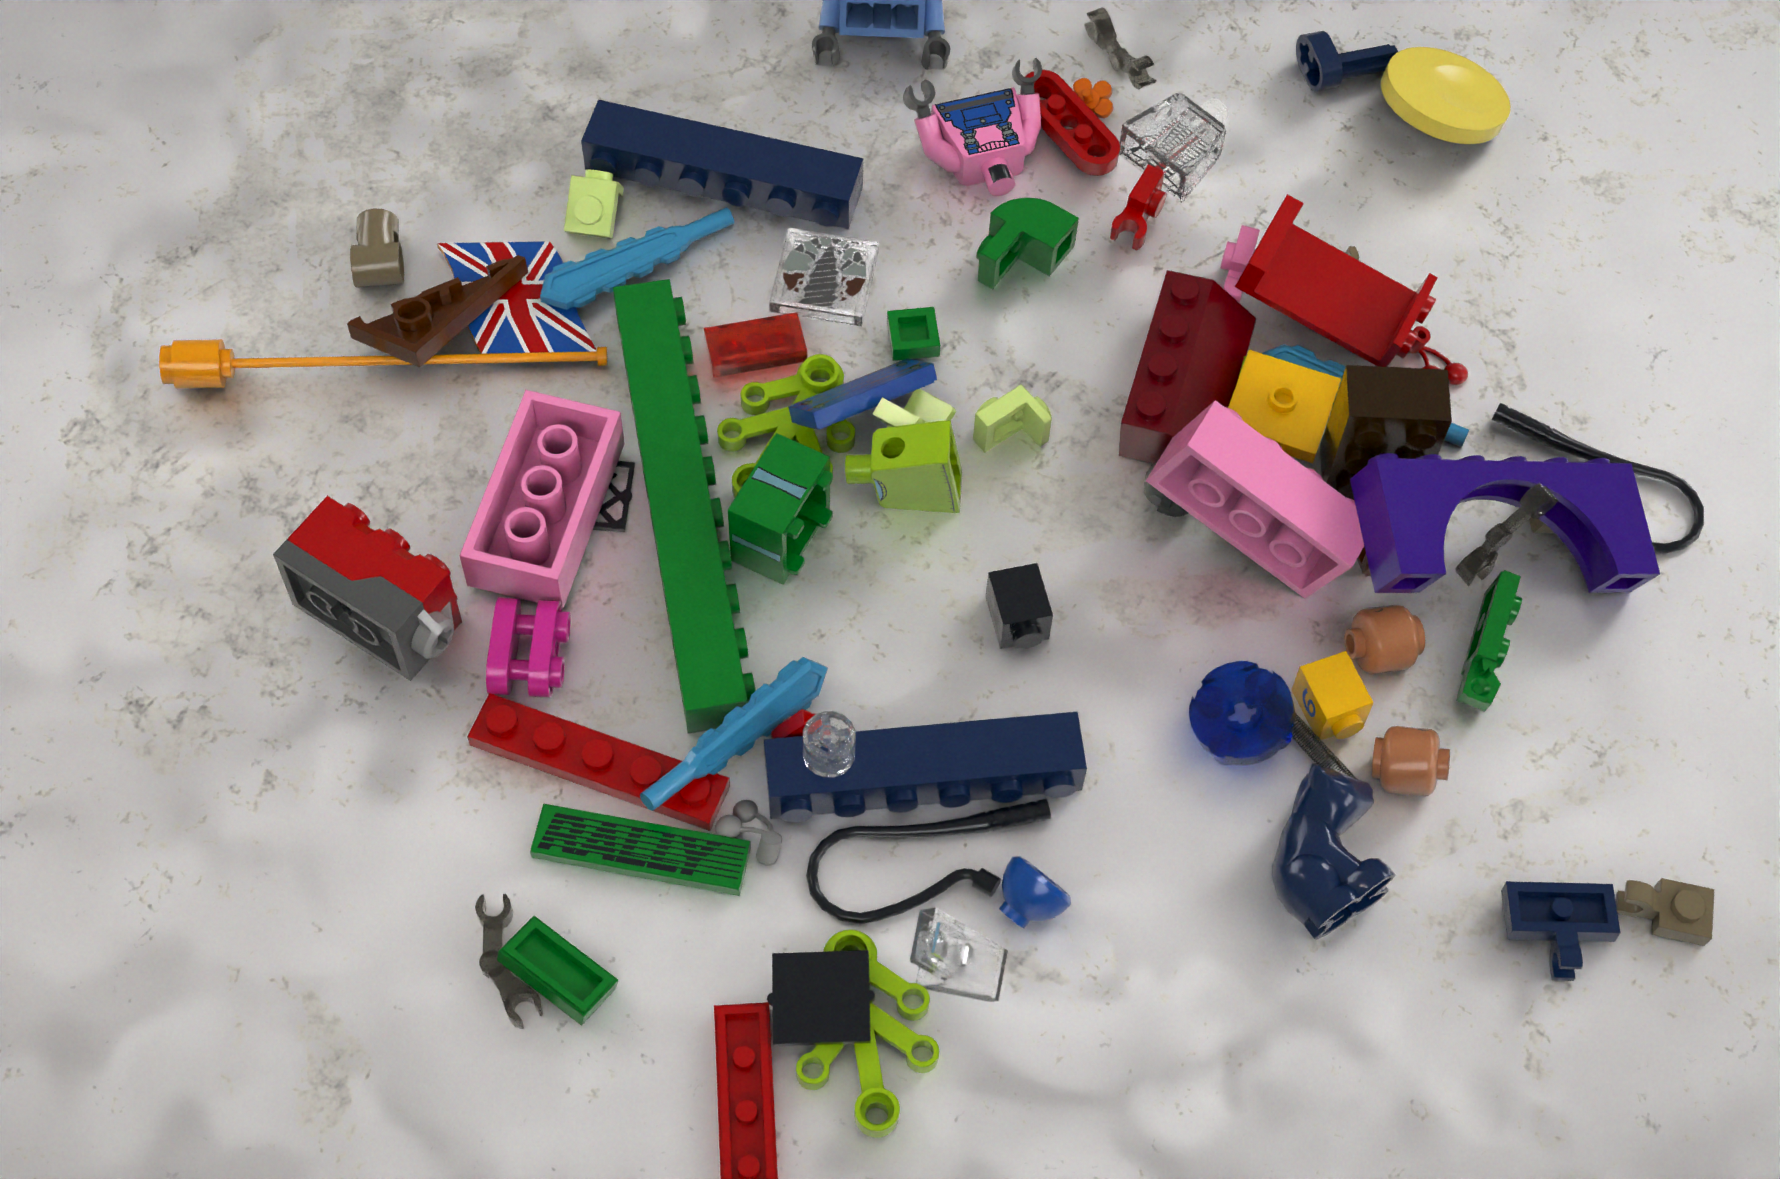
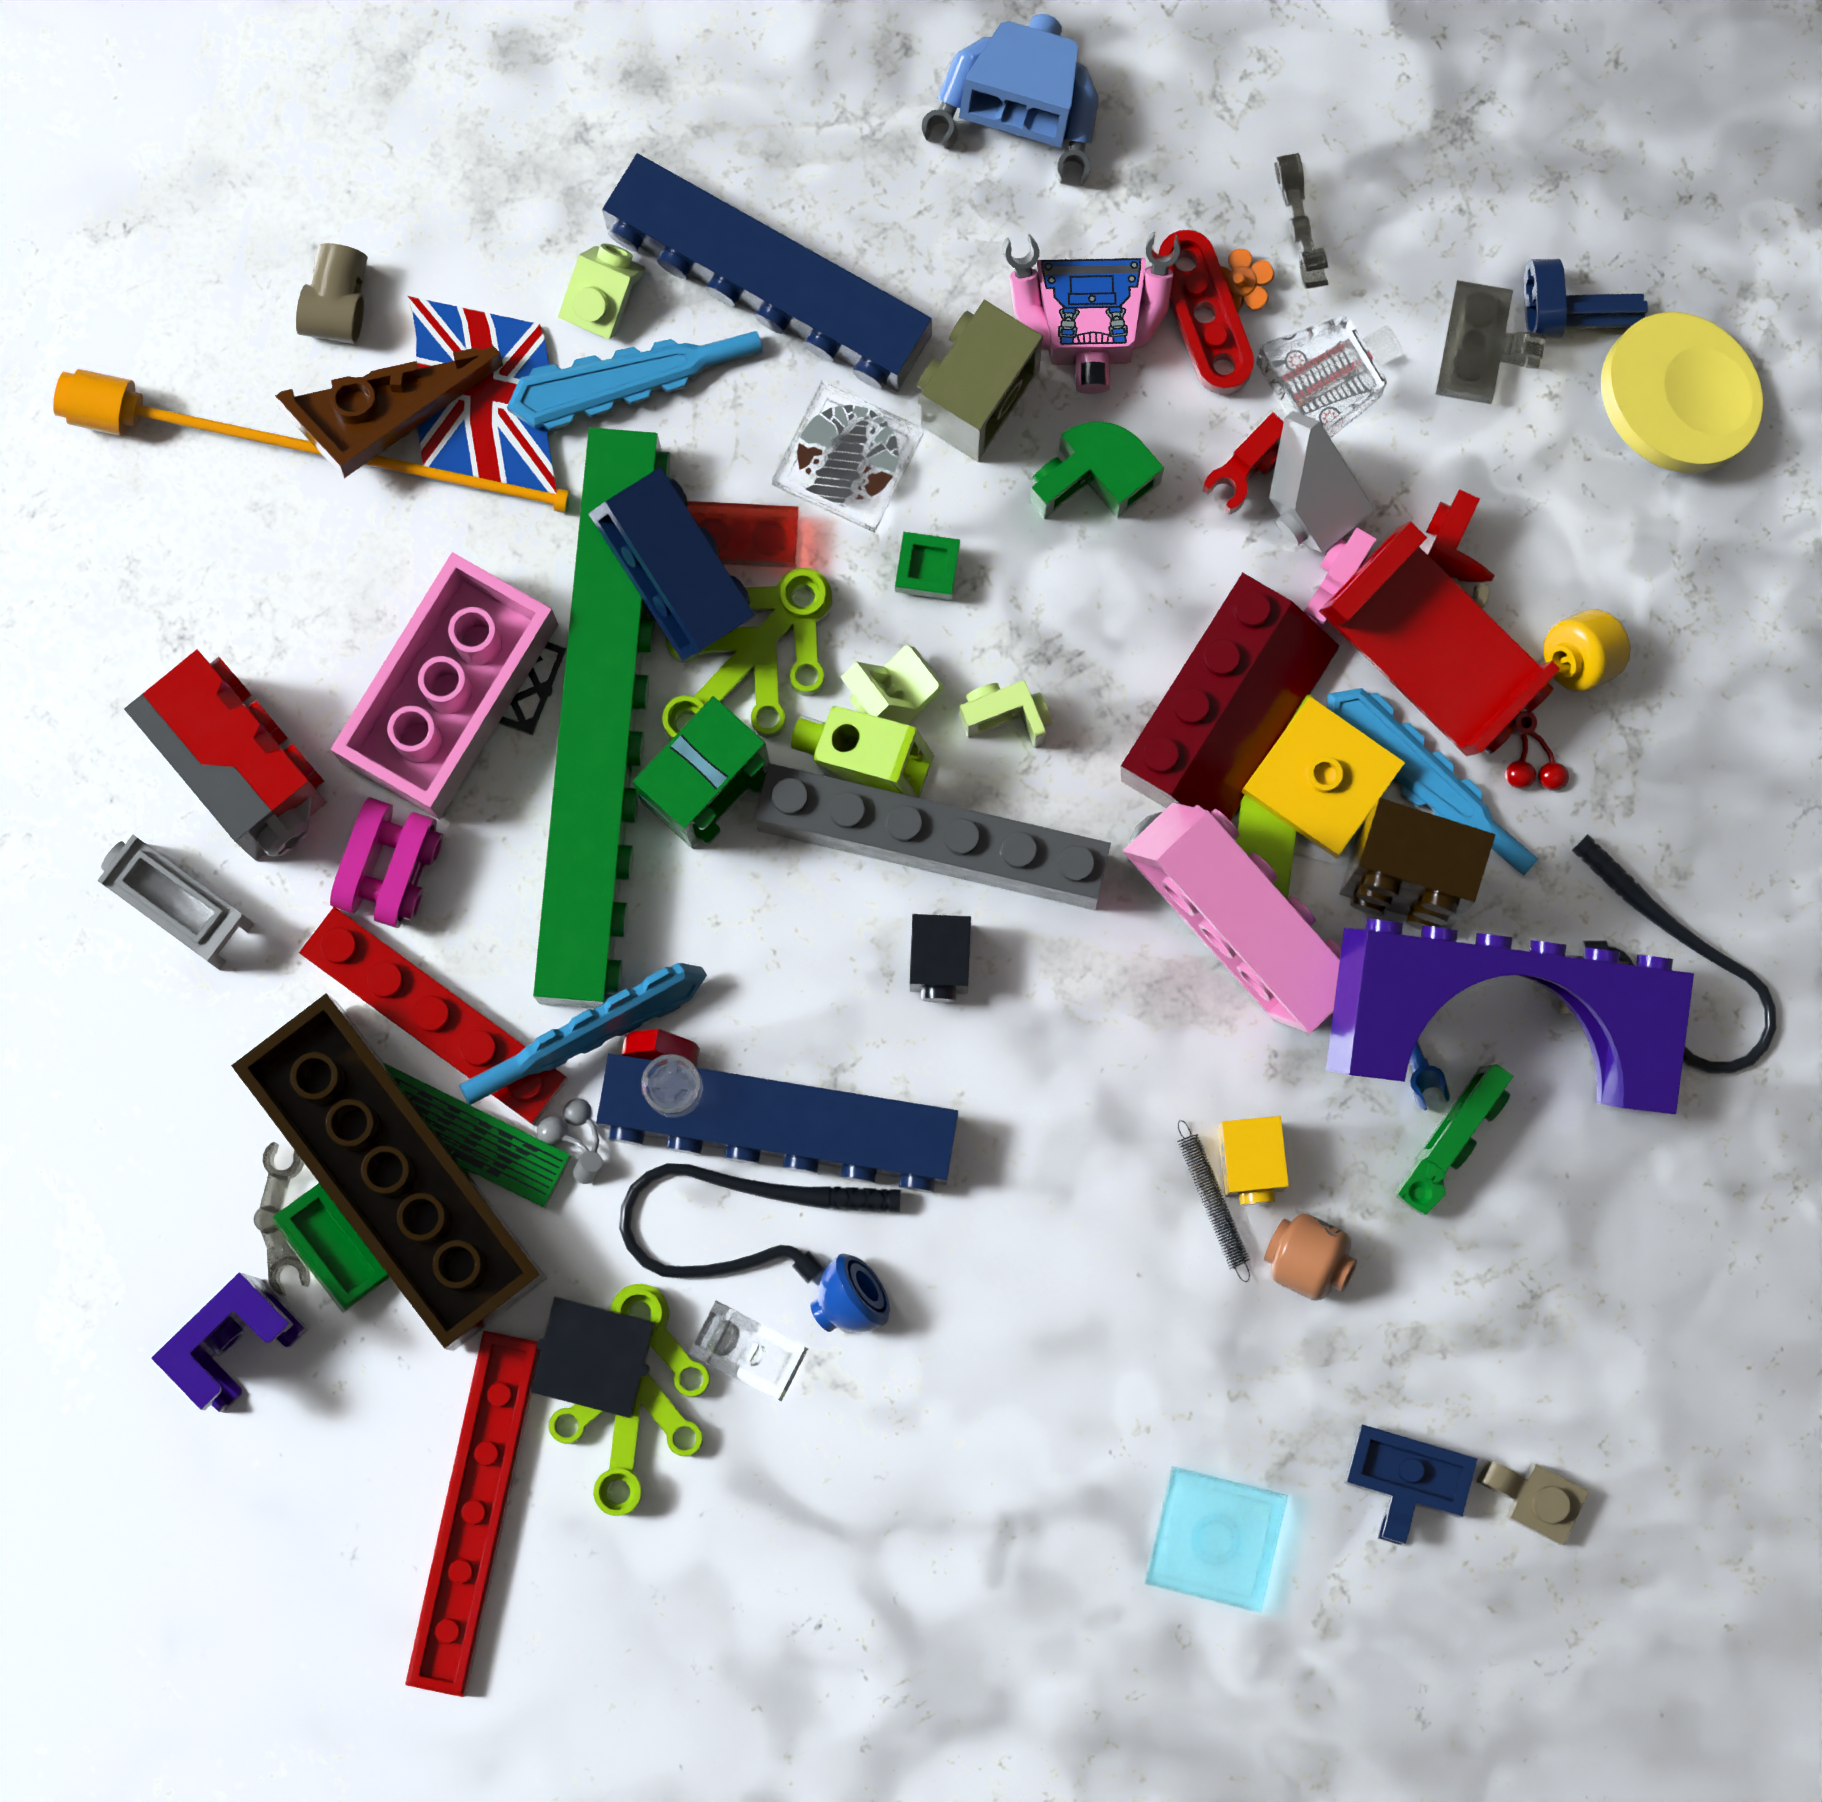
camera: 20 degrees right, 20 degrees up
blue tile [788,358,937,430] -> none
clear blue plate [1189,661,1296,765] -> none
dark blue animal [1272,763,1396,940] -> none
nougat head [1344,605,1425,674] -> none
clear smoke piece [1455,483,1558,586] -> none
none -> light grey window [97,834,254,970]
none -> dark purple panel [151,1272,309,1413]
none -> dark brown brick [231,993,548,1351]
none -> dark blue brick [588,467,755,661]
none -> dark grey brick [755,763,1111,910]
none -> olive brick [917,299,1043,462]
none -> clear light blue tile [1144,1466,1288,1613]
none -> light grey slope [1269,411,1375,553]
none -> blue hand [1410,1041,1450,1111]
none -> red plate [1425,489,1495,582]
none -> clear smoke plate [1435,280,1546,404]
none -> yellow head [1543,609,1631,692]

